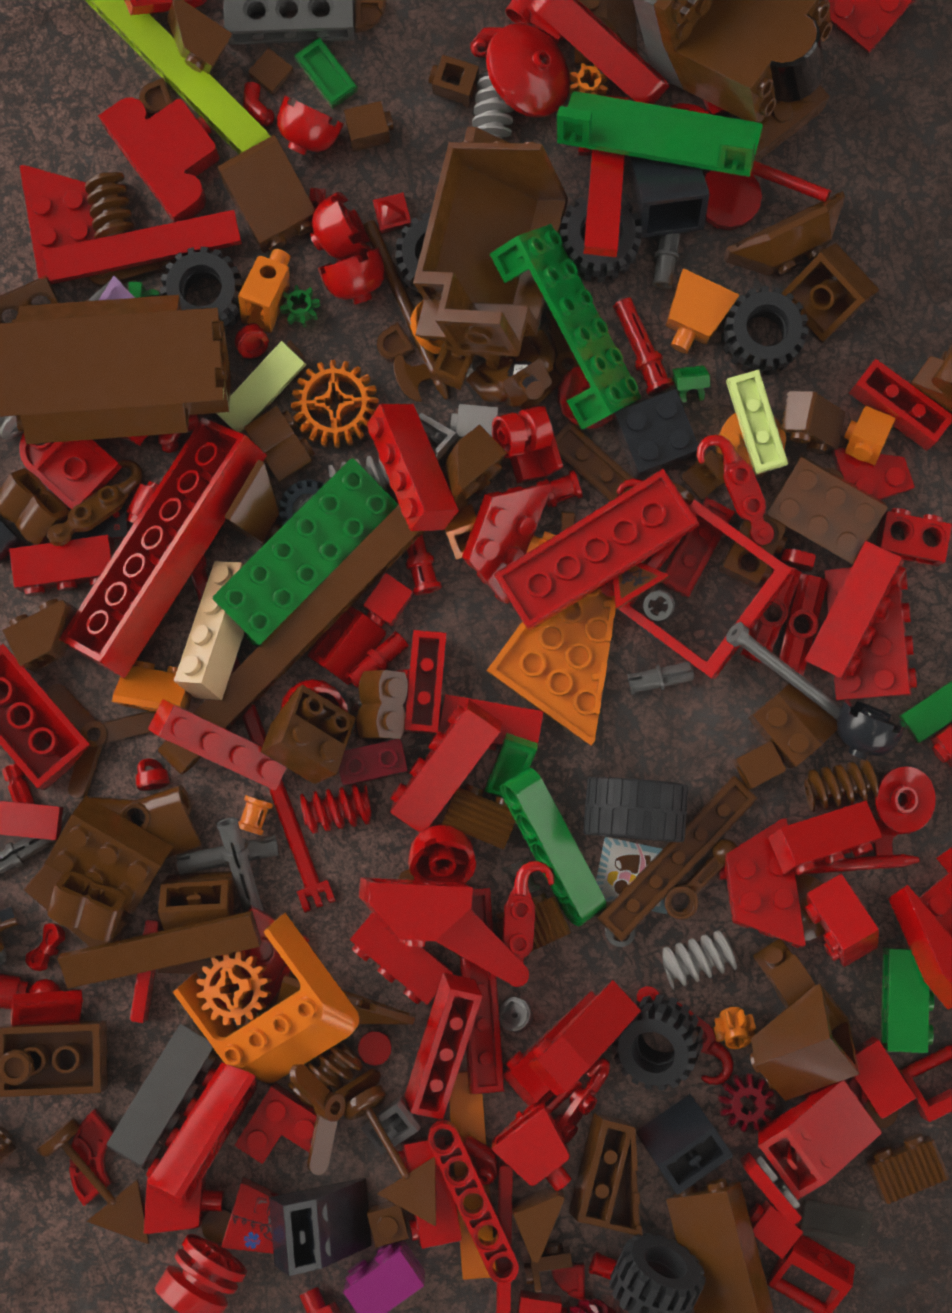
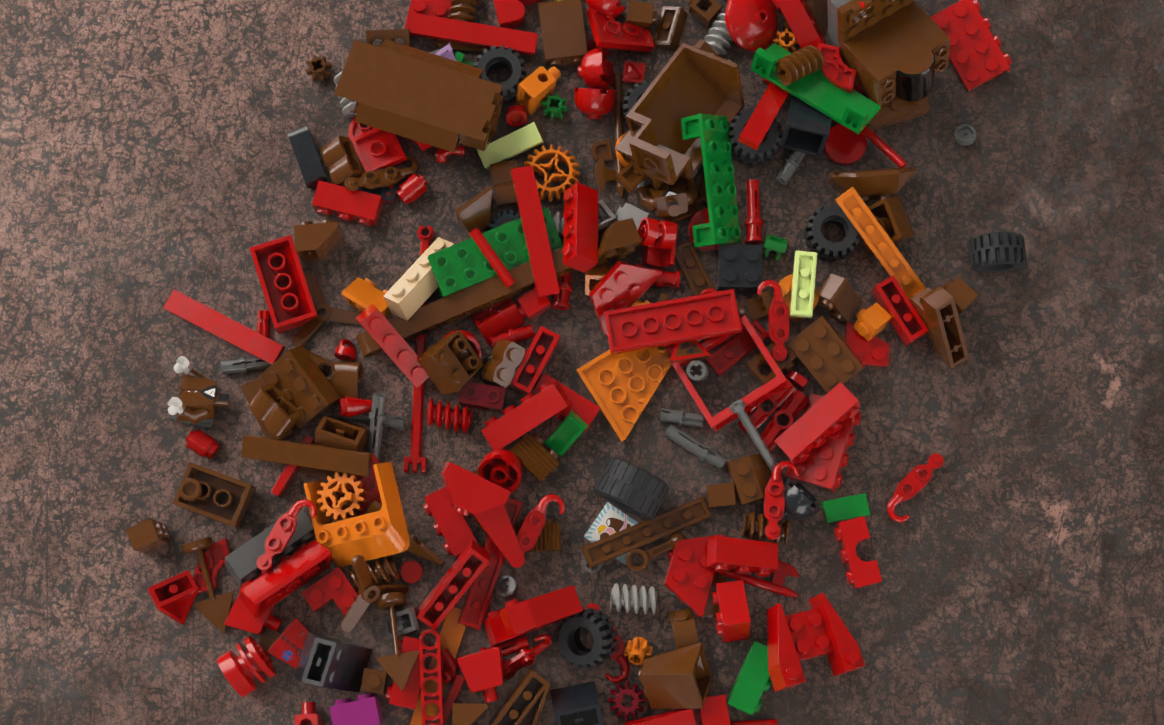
camera: 25 degrees right, 5 degrees down
red tile [11,979,83,1026] -> none
red piece [26,923,65,971] -> none
red brick [59,417,267,679] -> none
orange bush [238,795,273,836] -> none
green beam [500,767,607,927] -> none
orange torso [666,268,739,354] -> none
red brick [875,508,952,567] -> none
red dish [875,766,936,833] -> none
none -> red slope [147,570,199,625]
none -> red piece [256,499,317,571]
none -> red cone [339,396,372,418]
none -> red piece [469,227,516,288]
none -> red tile [510,165,560,298]
none -> red wing [586,8,655,52]
none -> reddish brown slope [653,6,687,51]
none -> dark grey pin [664,424,727,470]
none -> red piece [764,461,799,540]
none -> reddish brown piece [776,45,824,86]
none -> red tile [818,43,857,93]
none -> orange tile [835,187,926,300]
none -> dark grey tile [954,124,976,145]

